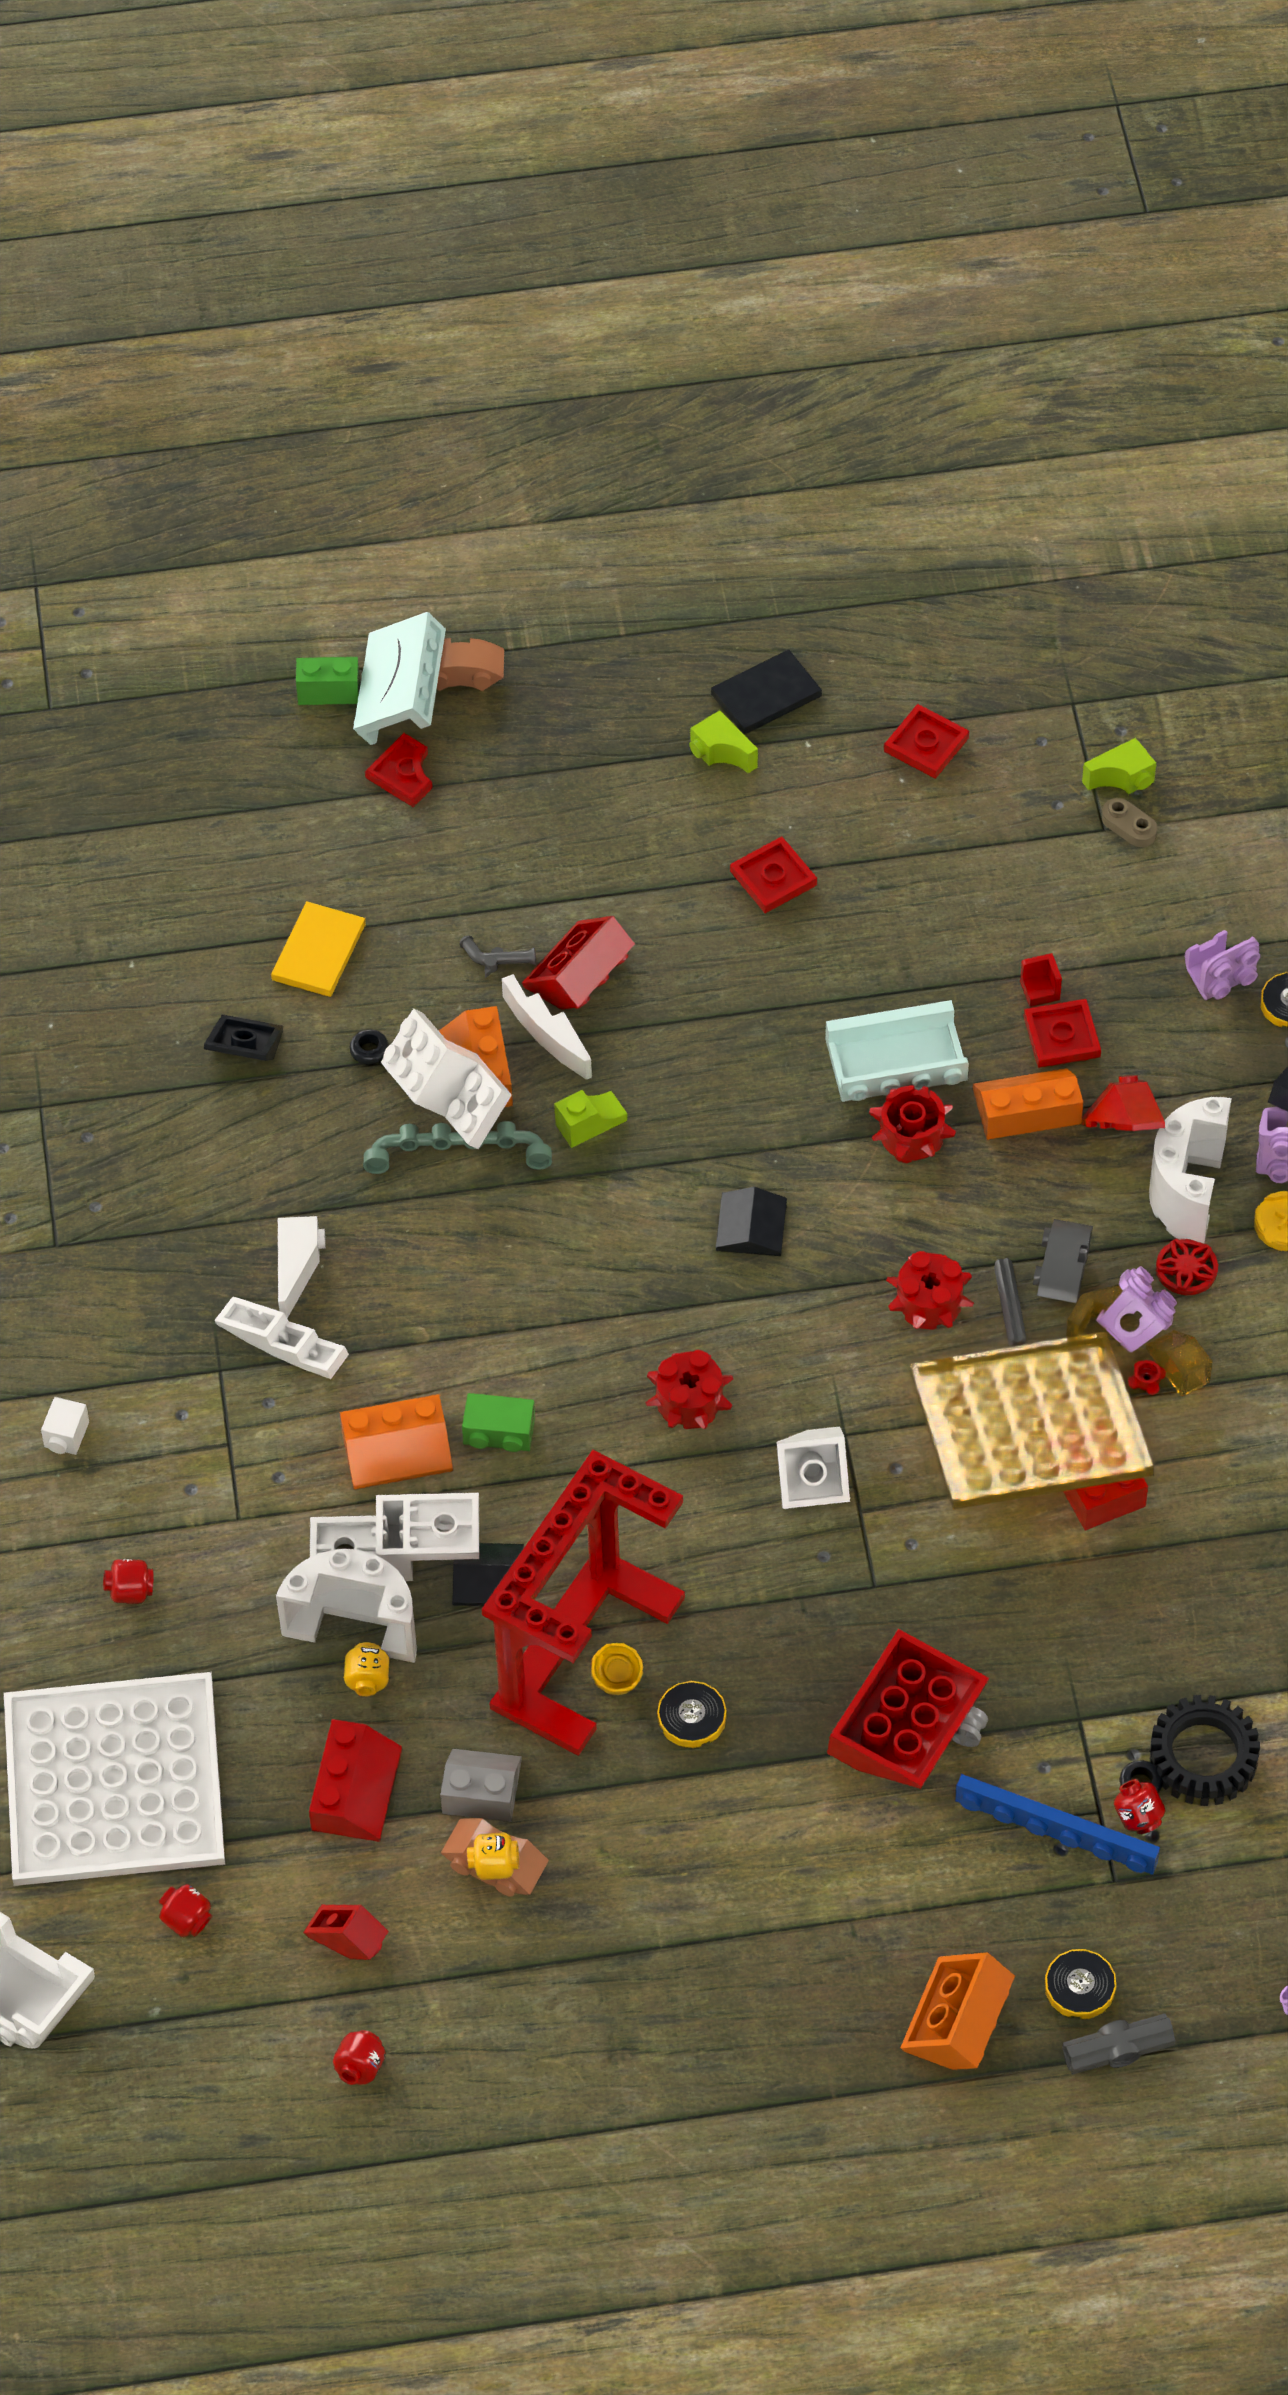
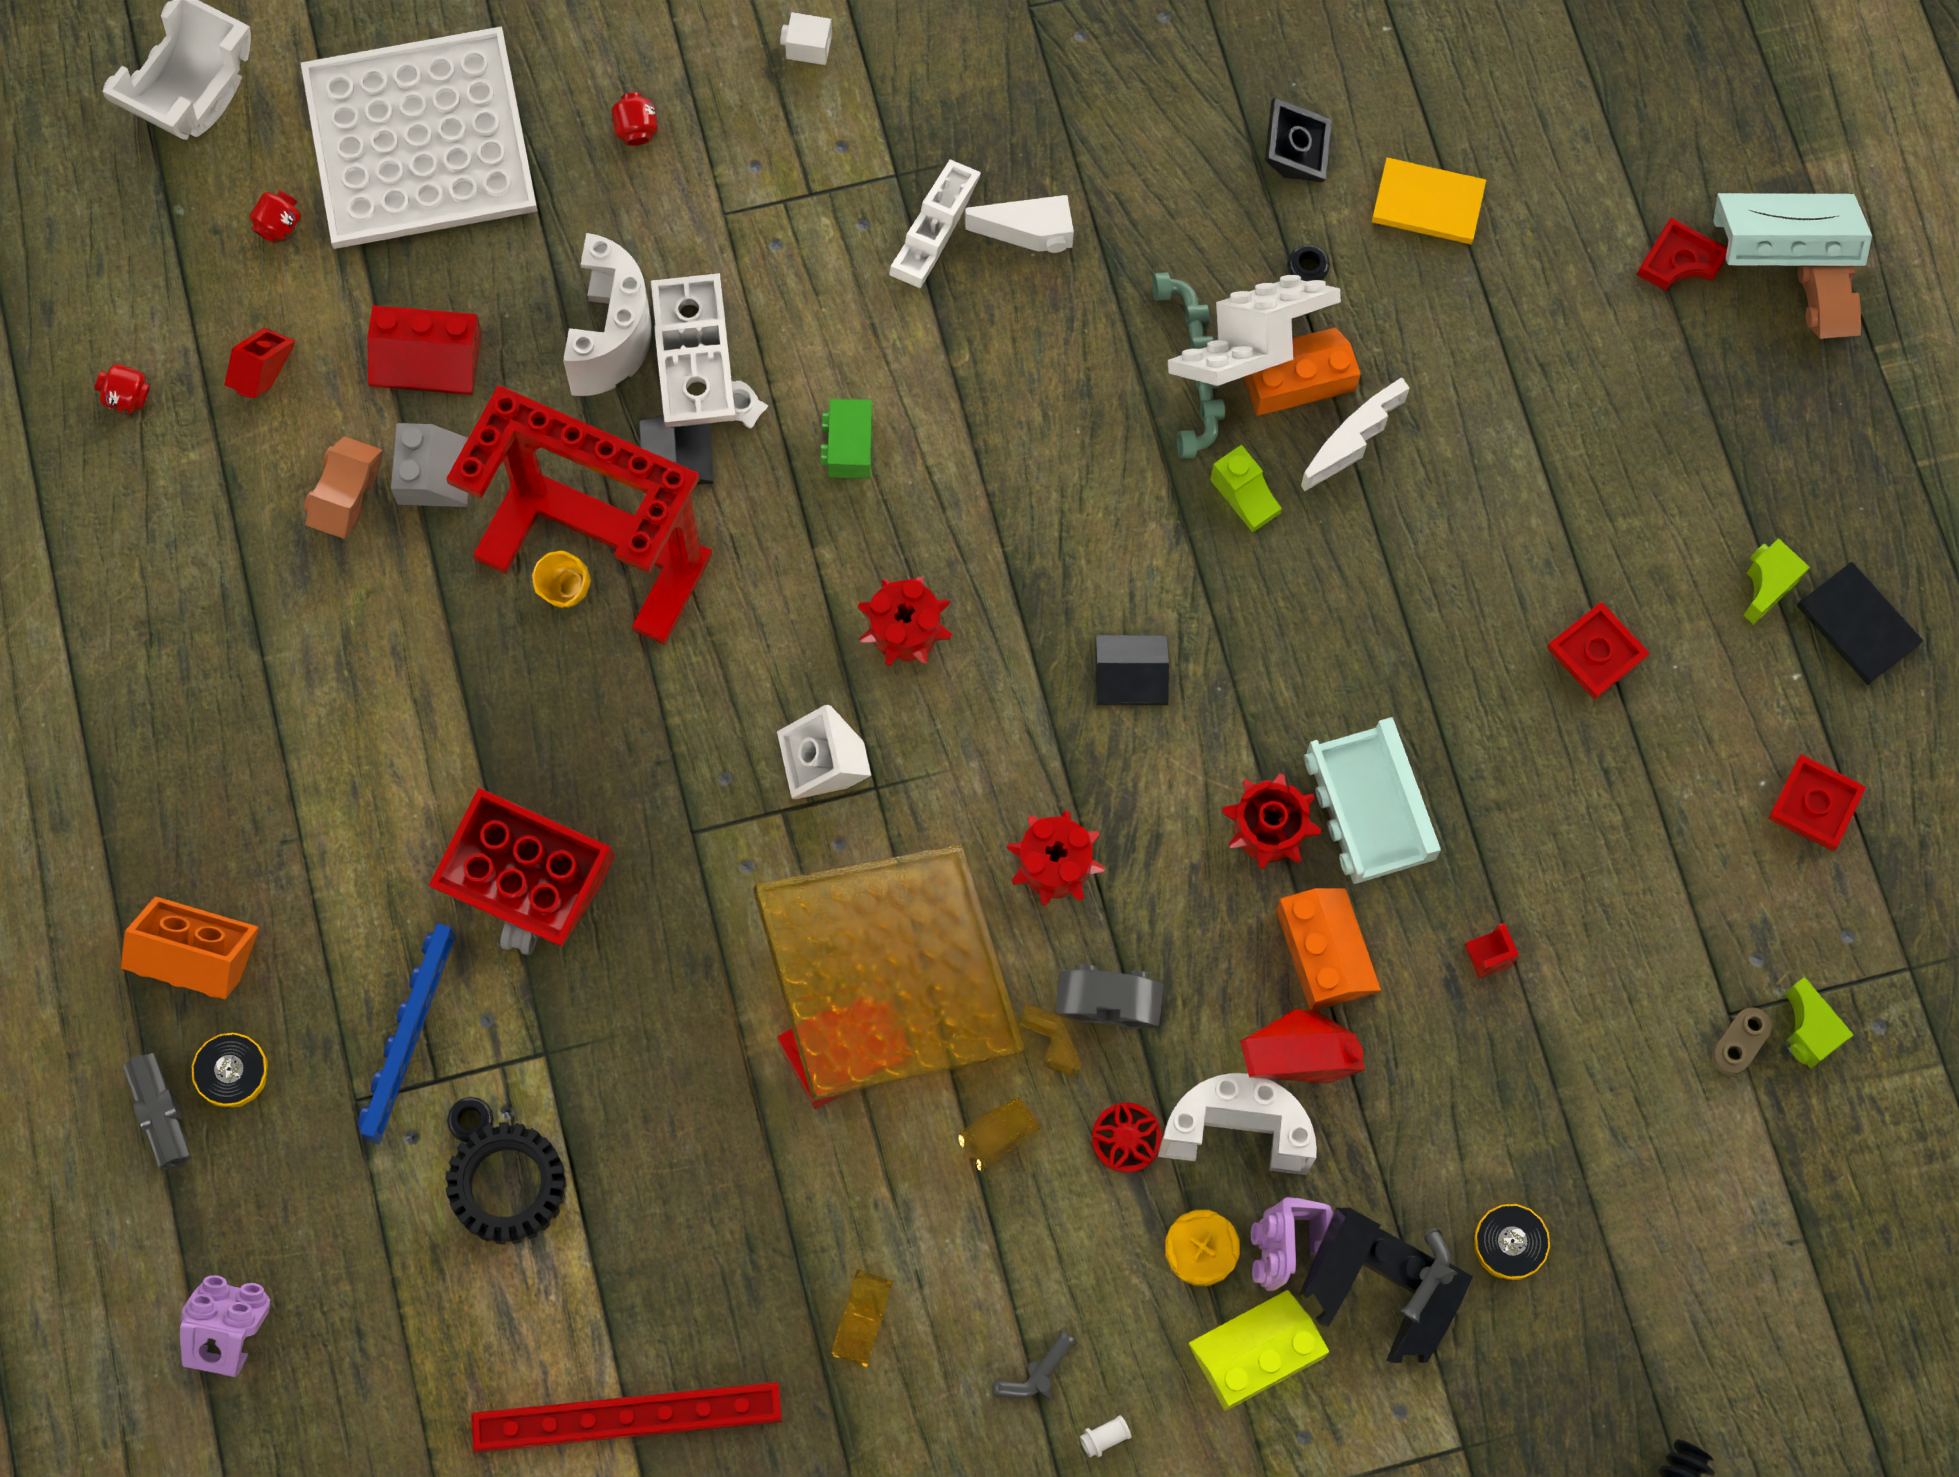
camera: 80 degrees right, 15 degrees up
bright green brick [296,657,360,705] -> none
orange slope [340,1394,453,1489] -> none
yellow head [344,1642,389,1696] -> none
dark grey piece [459,935,536,978] -> none
yellow head [467,1833,519,1880] -> none
slope [521,916,635,1009] -> none
black tile [657,1681,727,1748] -> none
dark grey axle [994,1258,1027,1347] -> none
red plate [1023,999,1101,1068] -> none
lavender piece [1096,1266,1177,1352] -> none
red head [1113,1779,1166,1834] -> none
red plate [1128,1360,1166,1395] -> none
lavender piece [1185,930,1260,1000] -> none

